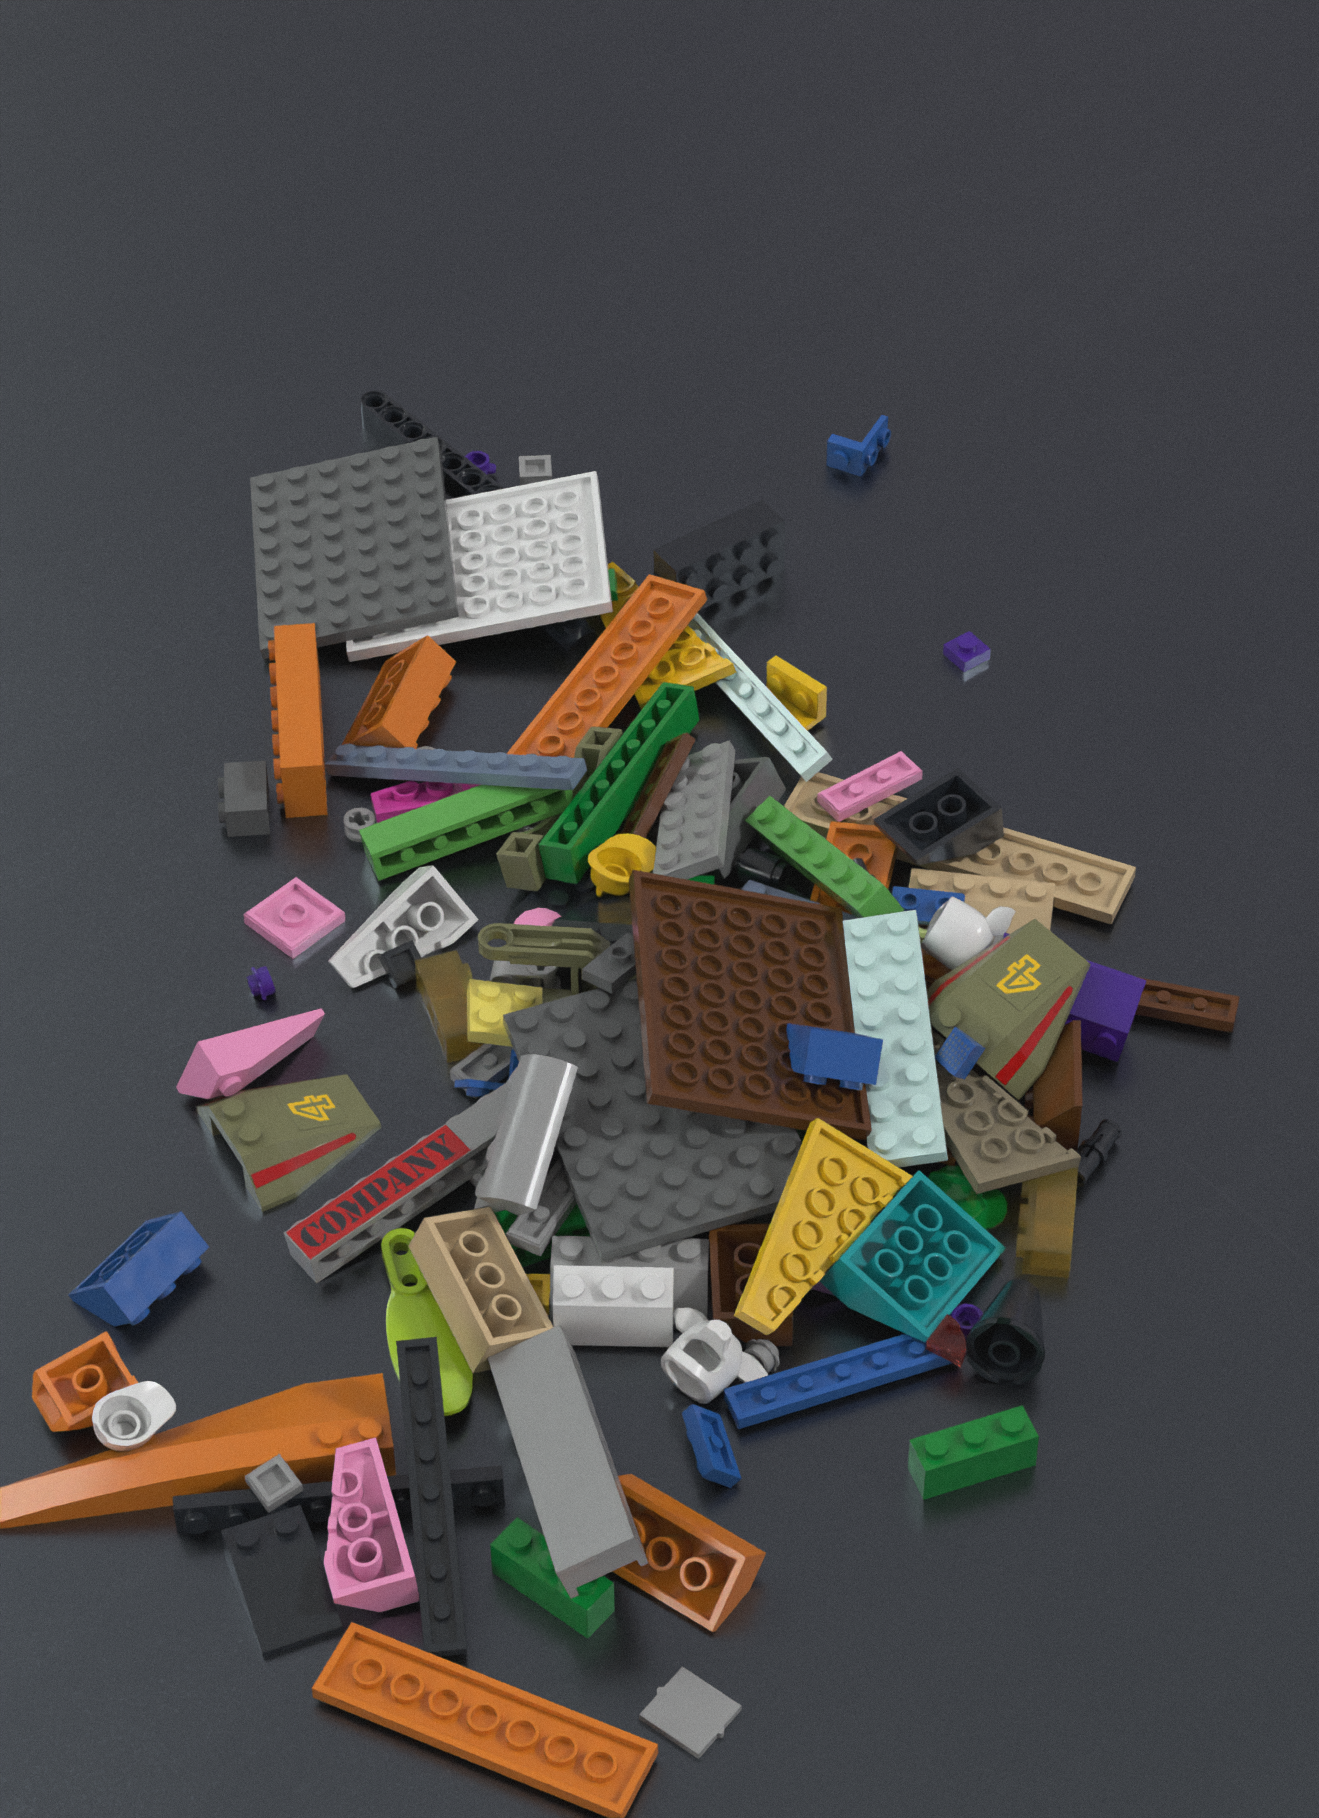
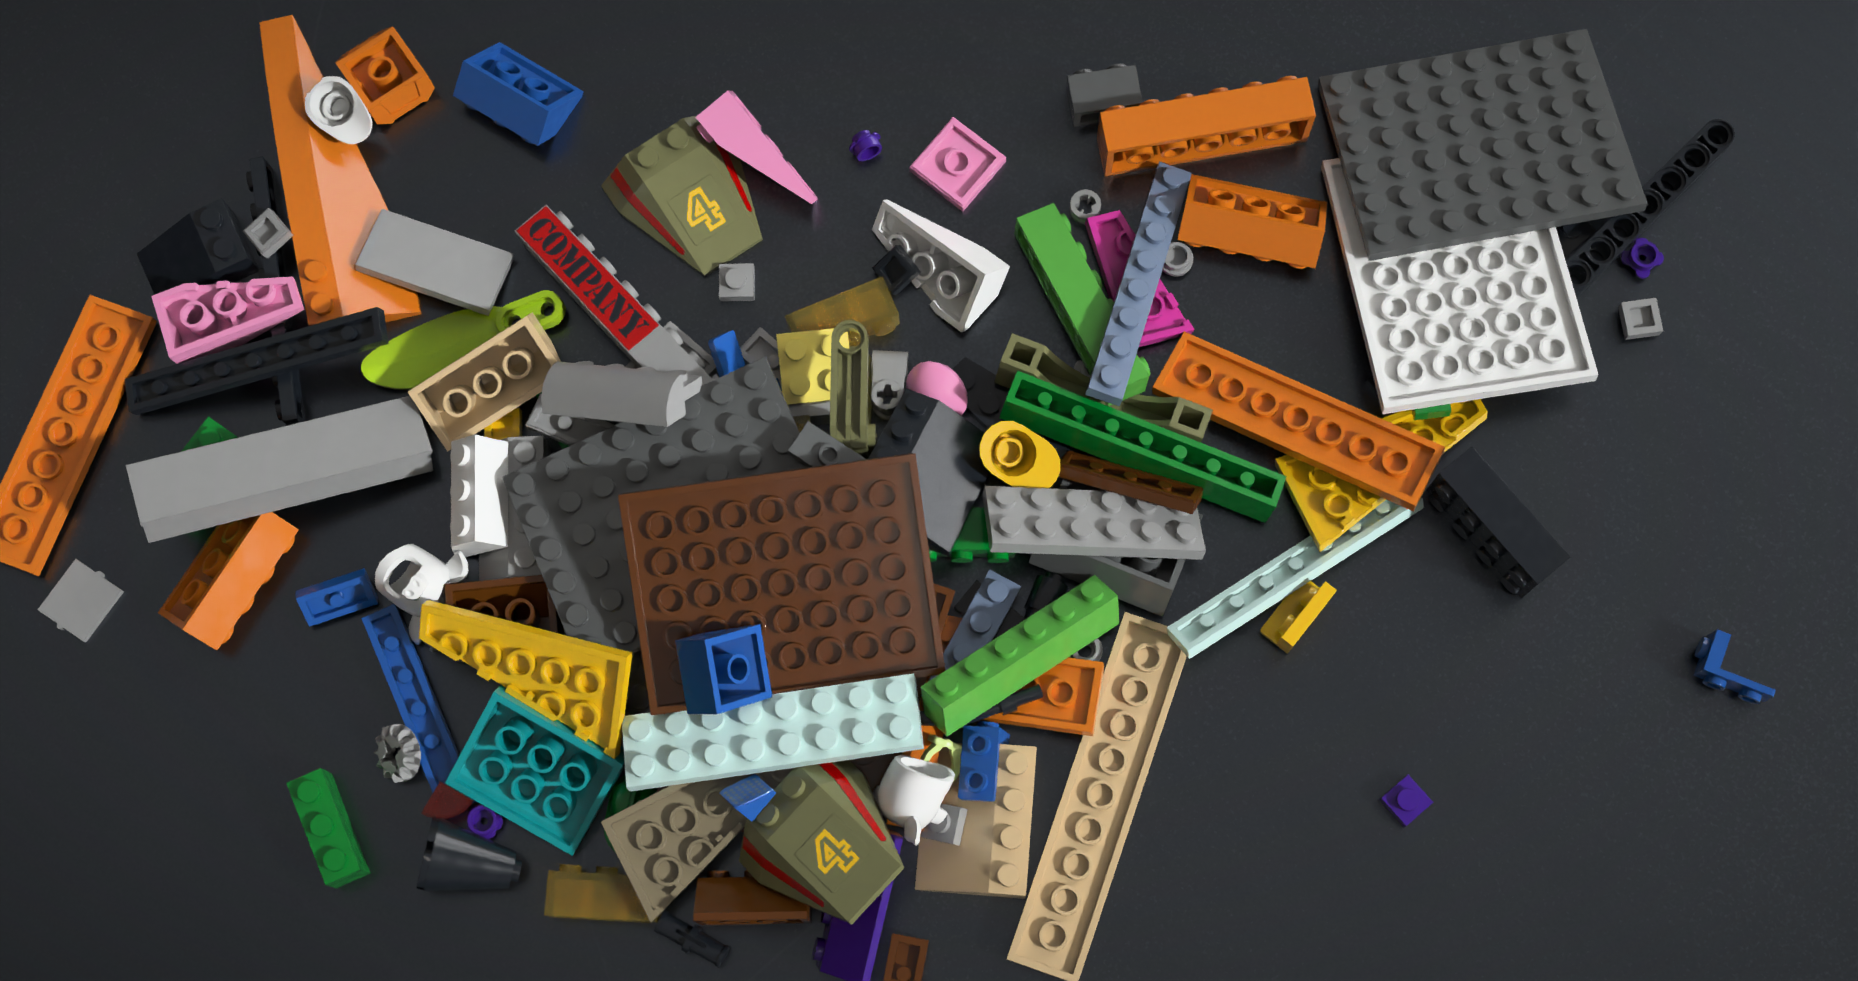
camera: 90 degrees right, 30 degrees up
bright pink tile [817,751,922,822] -> none
black slope [873,768,1004,865] -> none
none -> light grey tile [355,209,514,316]
none -> light grey gear [374,724,421,783]
none -> light grey plate [719,263,755,301]

